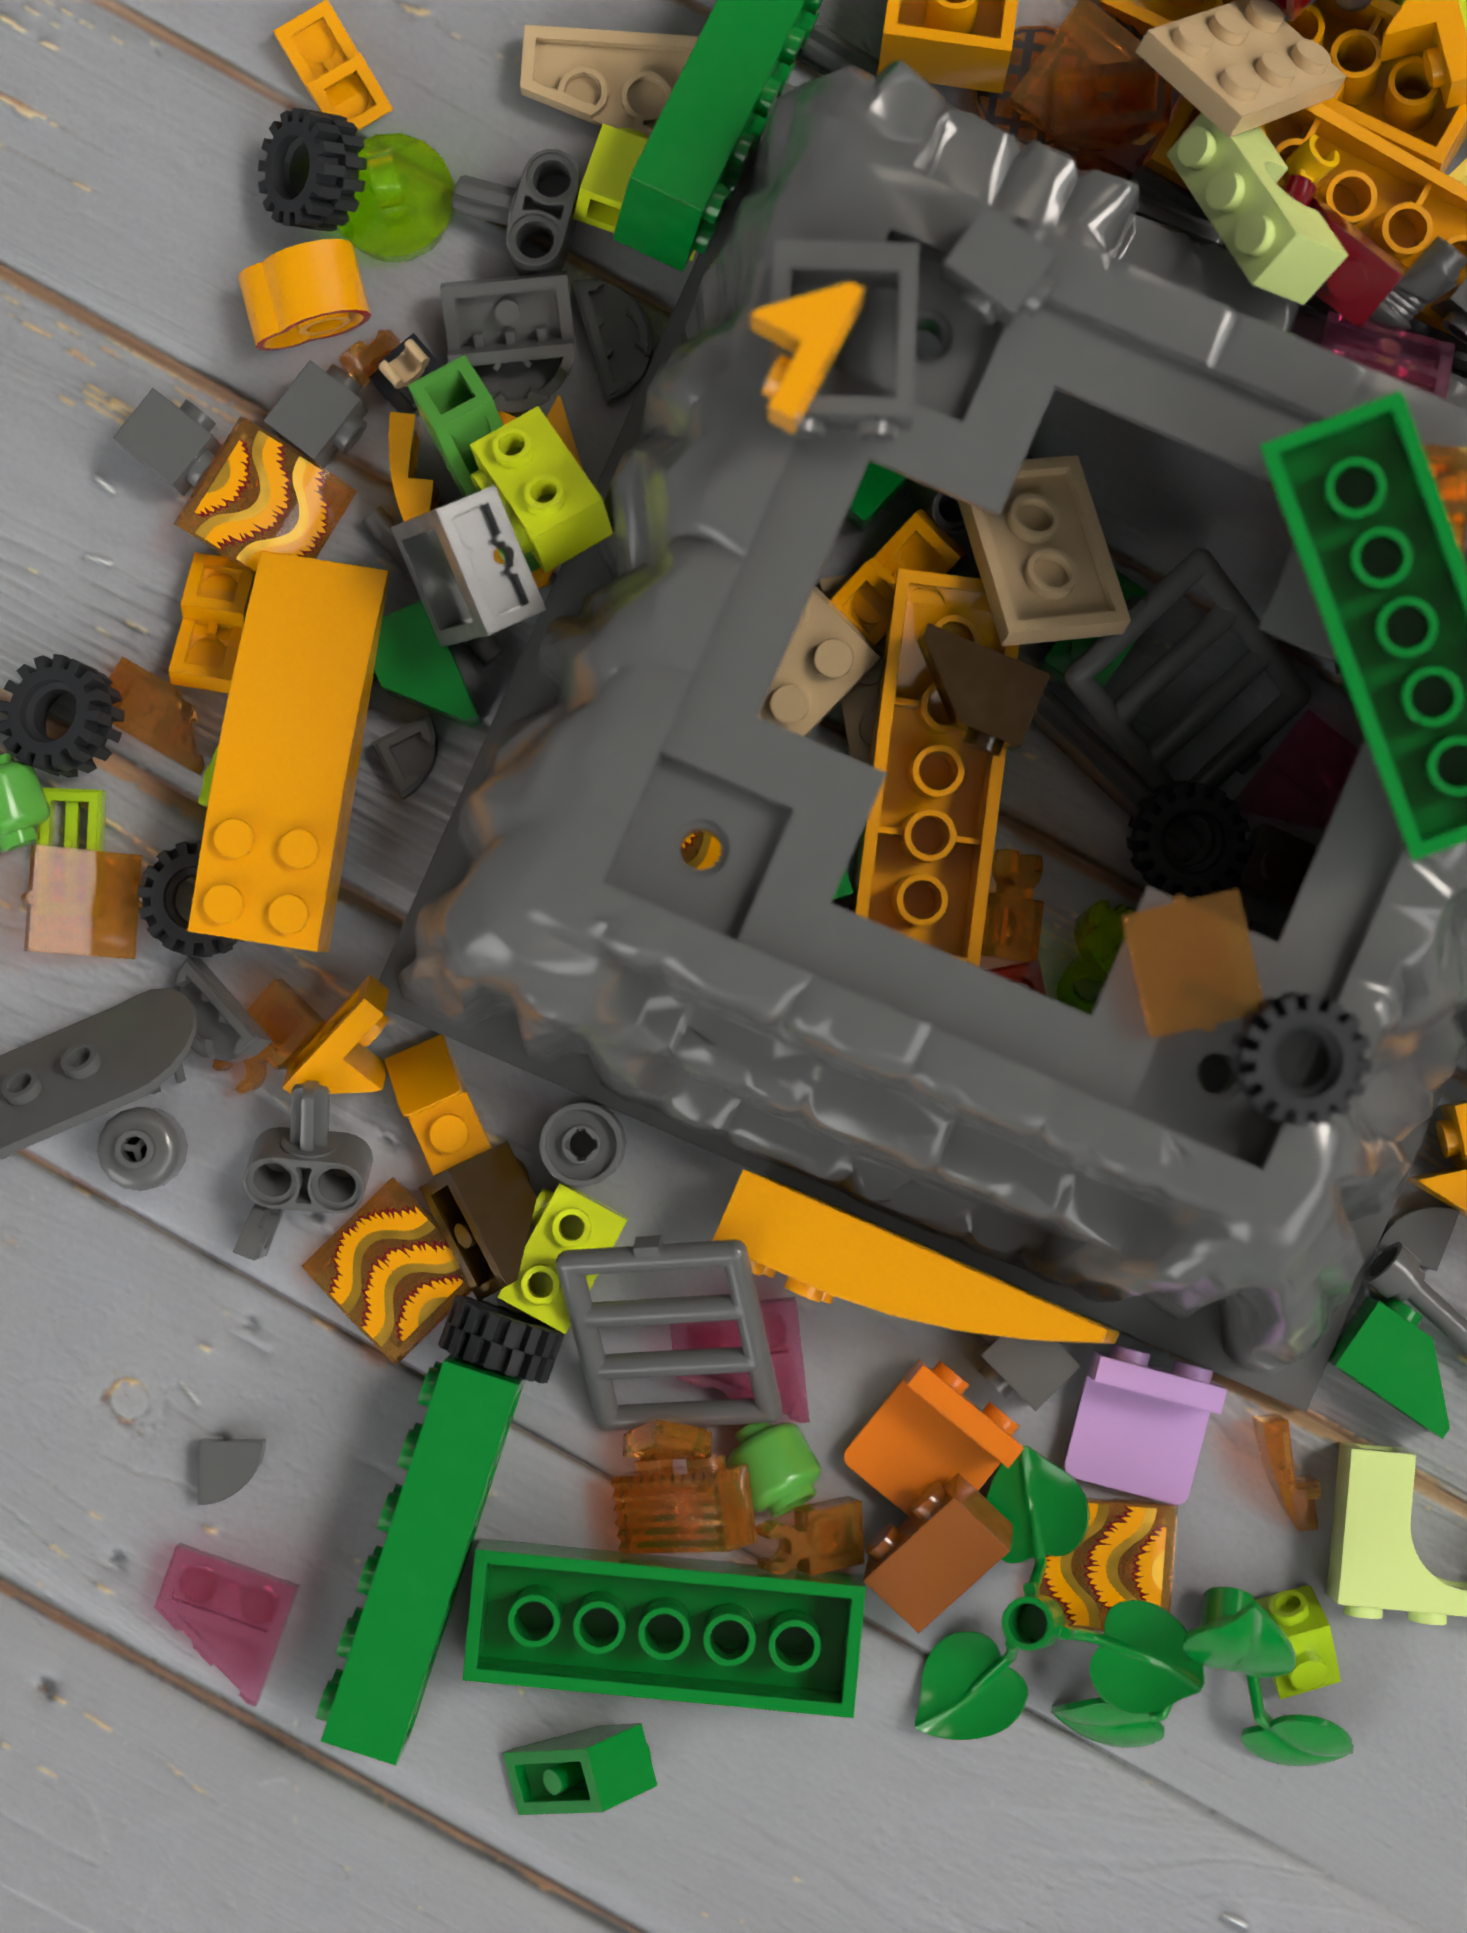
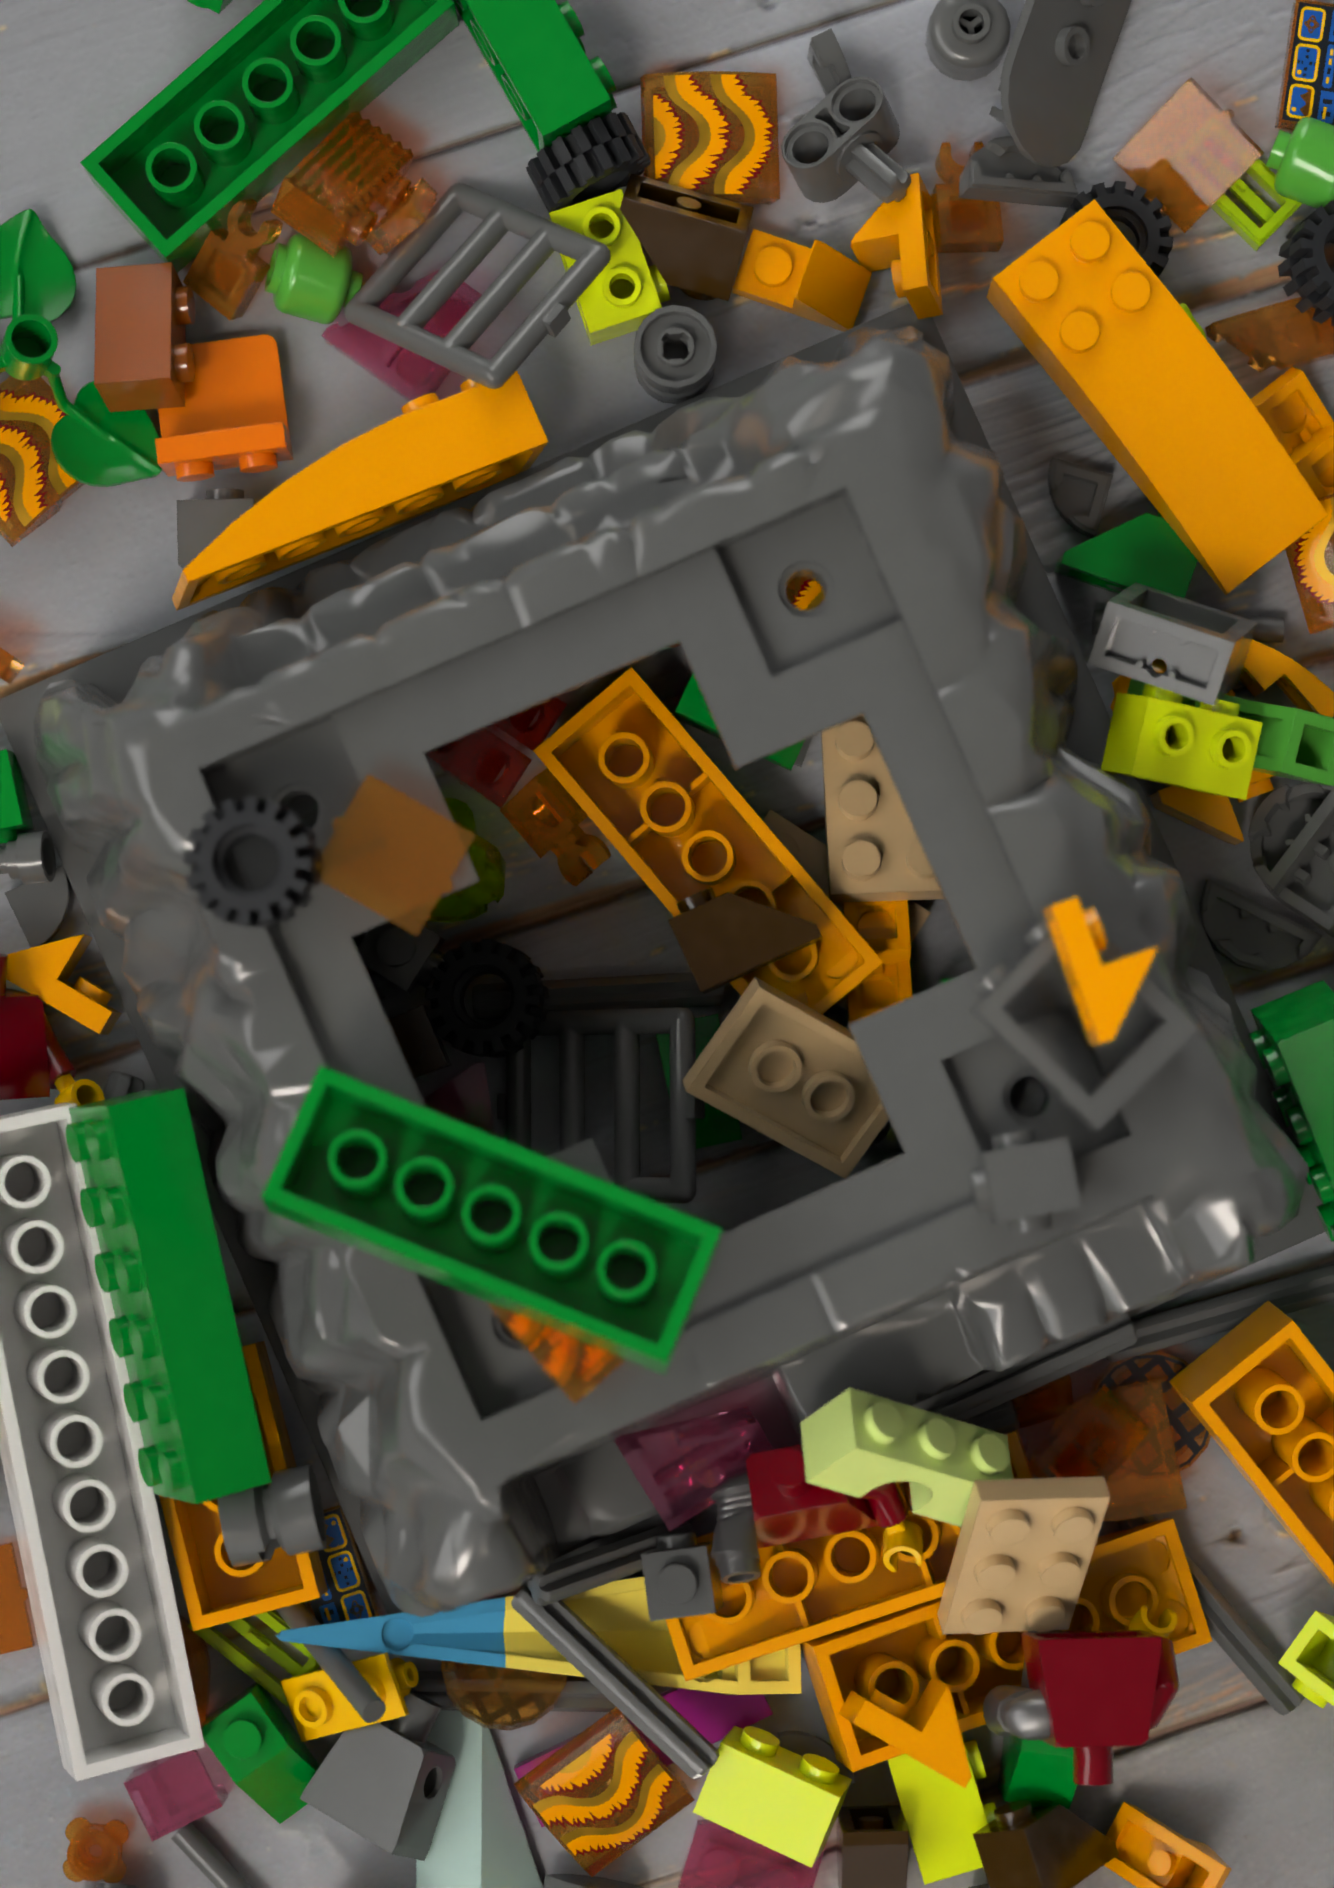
camera: 125 degrees right, 0 degrees up
lavender bracket [1063,1344,1227,1505] -> none

